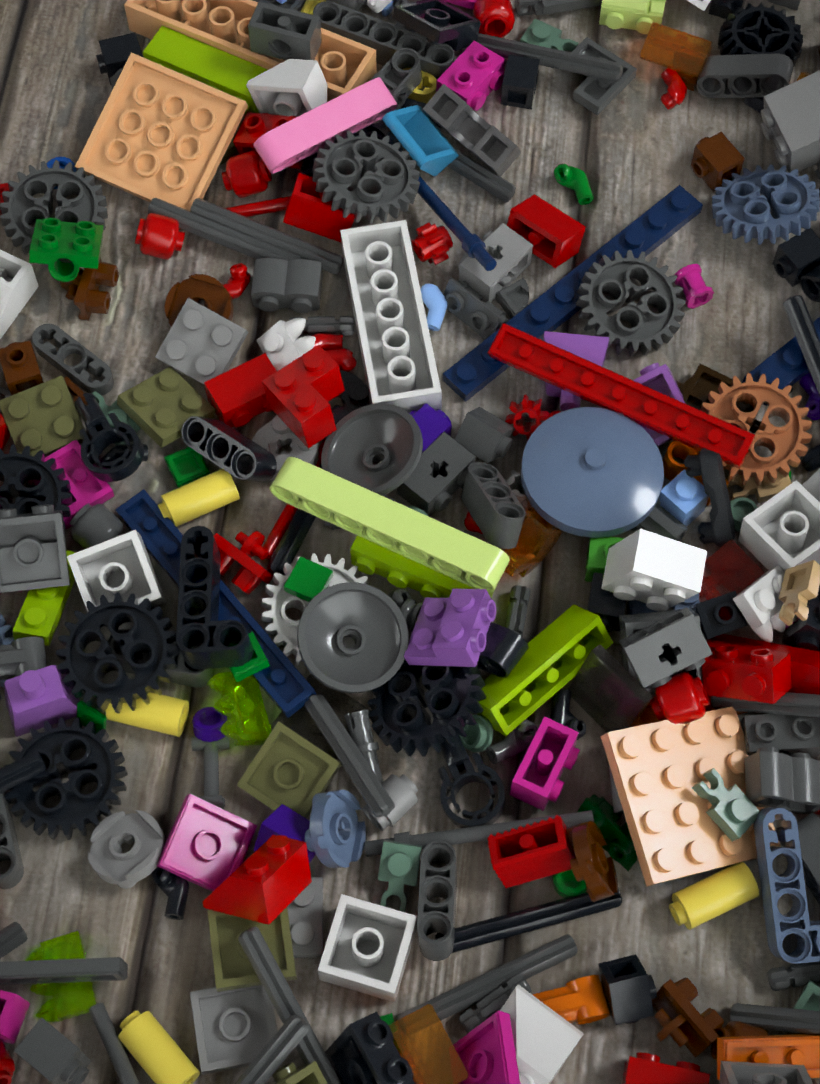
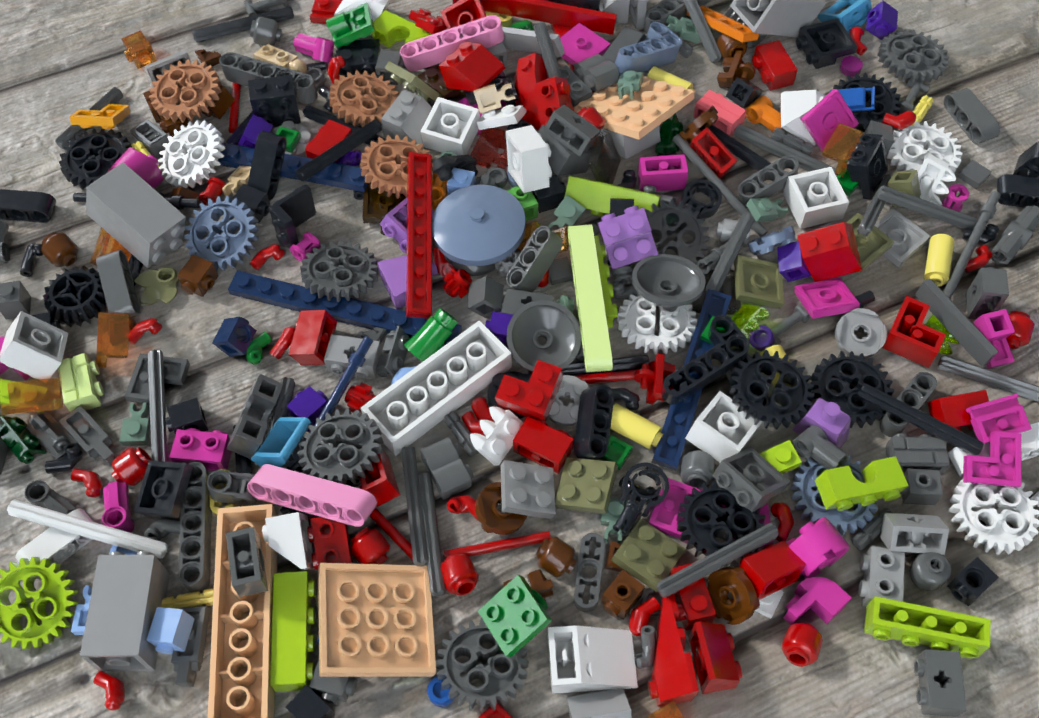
camera: 120 degrees left, 5 degrees down
green tile [284,556,334,602] -> none
none -> olive plate [134,266,179,305]
none -> dark blue brick [212,317,257,357]
none -> red arm [250,244,285,270]
none -> black bracket [269,184,316,249]
none -> red arm [270,327,295,359]
none -> dark purple brick [287,386,329,432]
none -> green plant [404,308,458,362]
none -> red bar [444,531,551,558]
none -> reddish brown head [535,537,577,578]
none -> sand green plate [548,195,586,236]
none -> black arm [612,388,640,410]
none -> coral brick [693,89,746,137]
none -> red brick [882,296,946,368]

